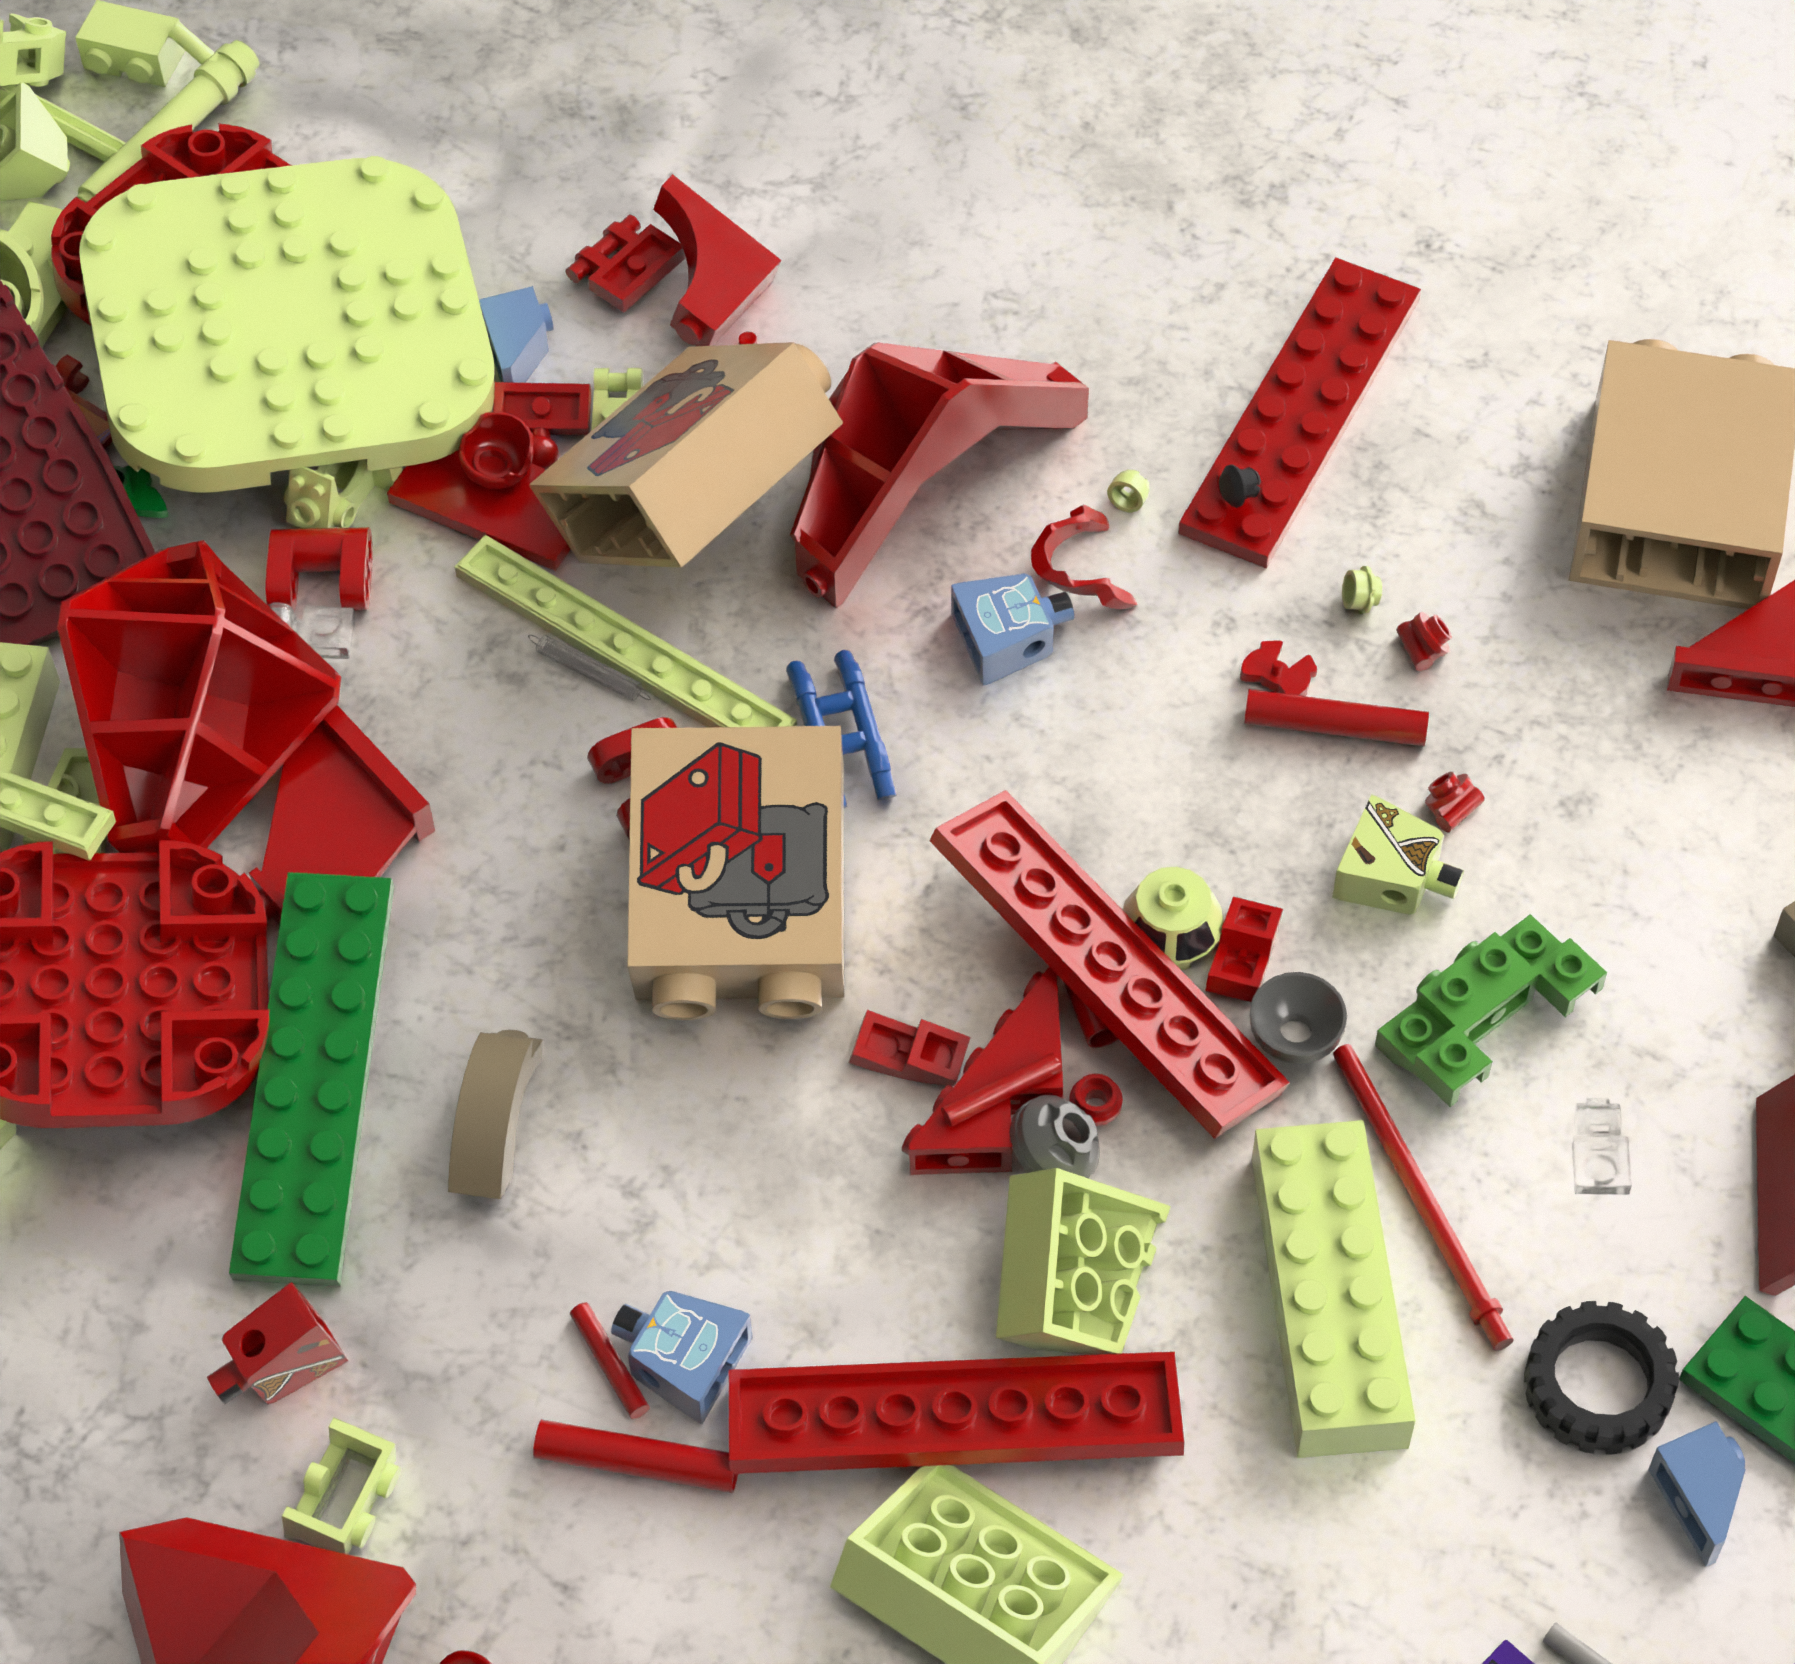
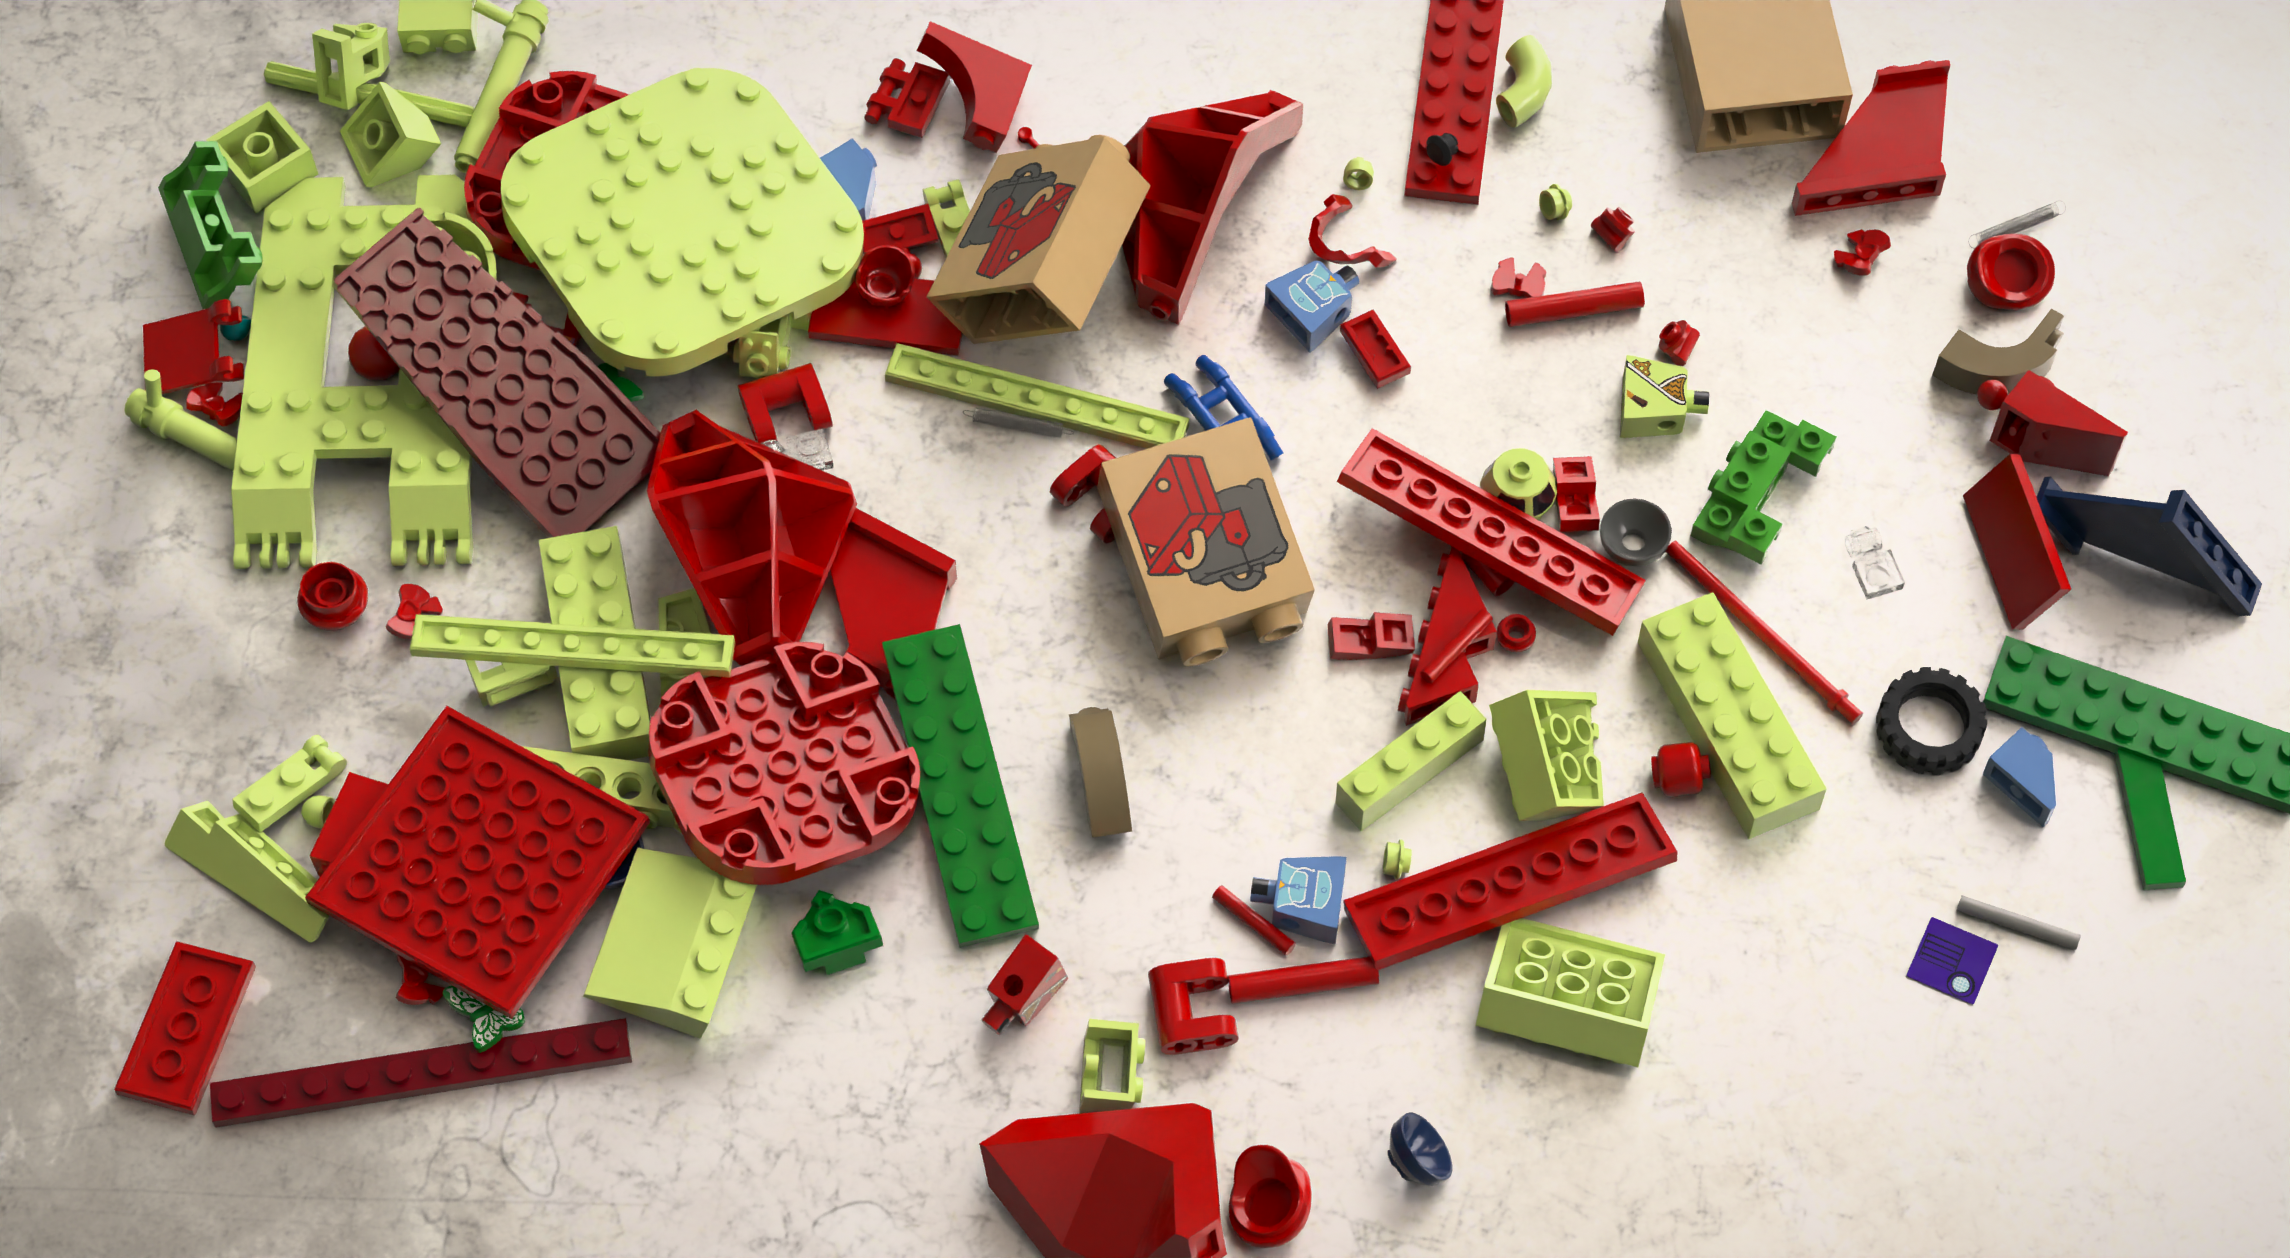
camera: 20 degrees left, 5 degrees up
dark grey piece [1010,1095,1100,1179] -> none
none -> green plate [791,890,883,975]
none -> red connector [1148,958,1239,1055]
none -> yellowish green brick [1335,691,1487,832]
none -> red plate [1340,309,1411,389]
none -> yellowish green plate [1383,839,1412,879]
none -> yellowish green cylinder [1496,35,1552,128]
none -> red head [1651,742,1711,797]
none -> red piece [1834,229,1891,276]

